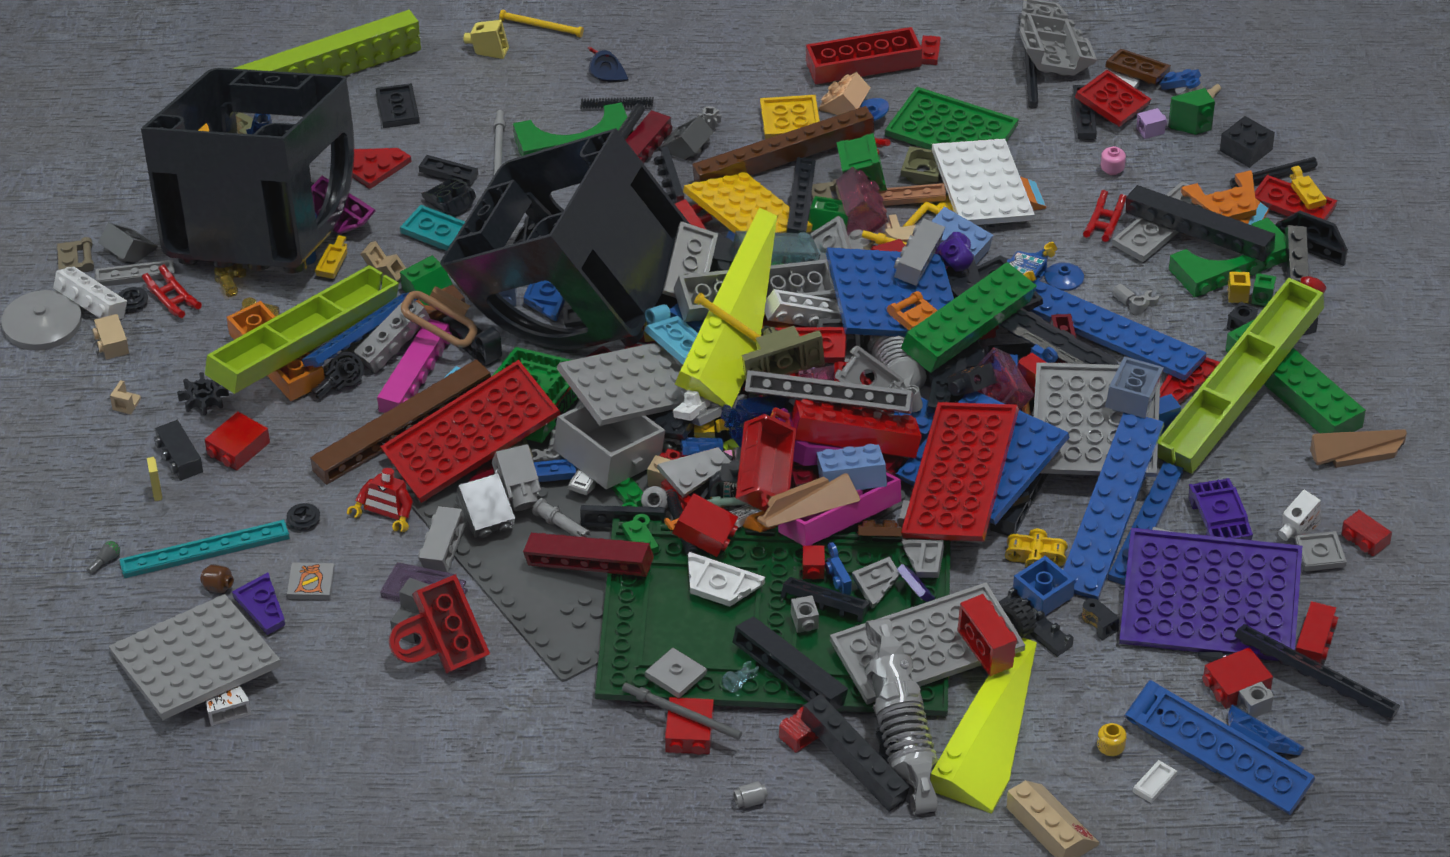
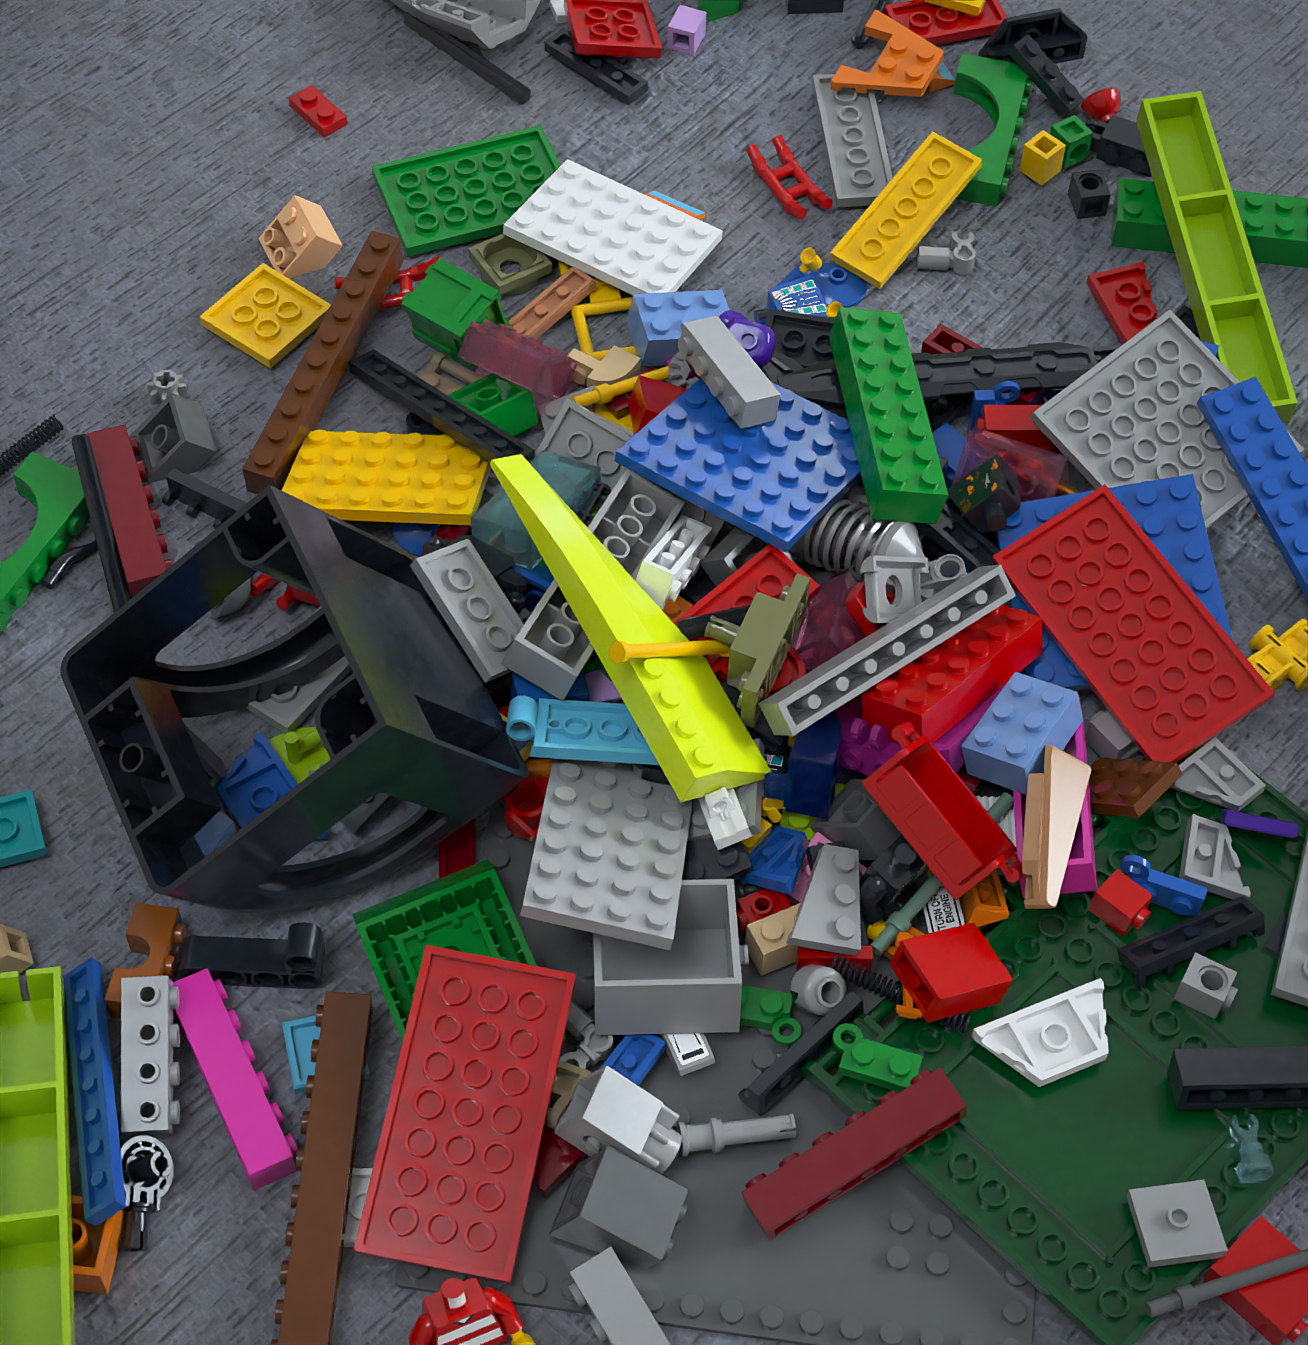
camera: 50 degrees left, 10 degrees up
green slope [400,255,453,306] -> none
medium nougat bar [401,286,477,348] -> none
red brick [806,27,922,84] -> none
blue dish [859,98,889,121] -> none
orange plate [887,291,938,330] -> none
blue plate [1028,280,1206,381] -> none
bright pink head [1101,146,1126,175] -> none
sand blue slope [1105,357,1164,418] -> none
black brick [1126,185,1275,262] -> none
none -> yellow plate [830,131,983,289]

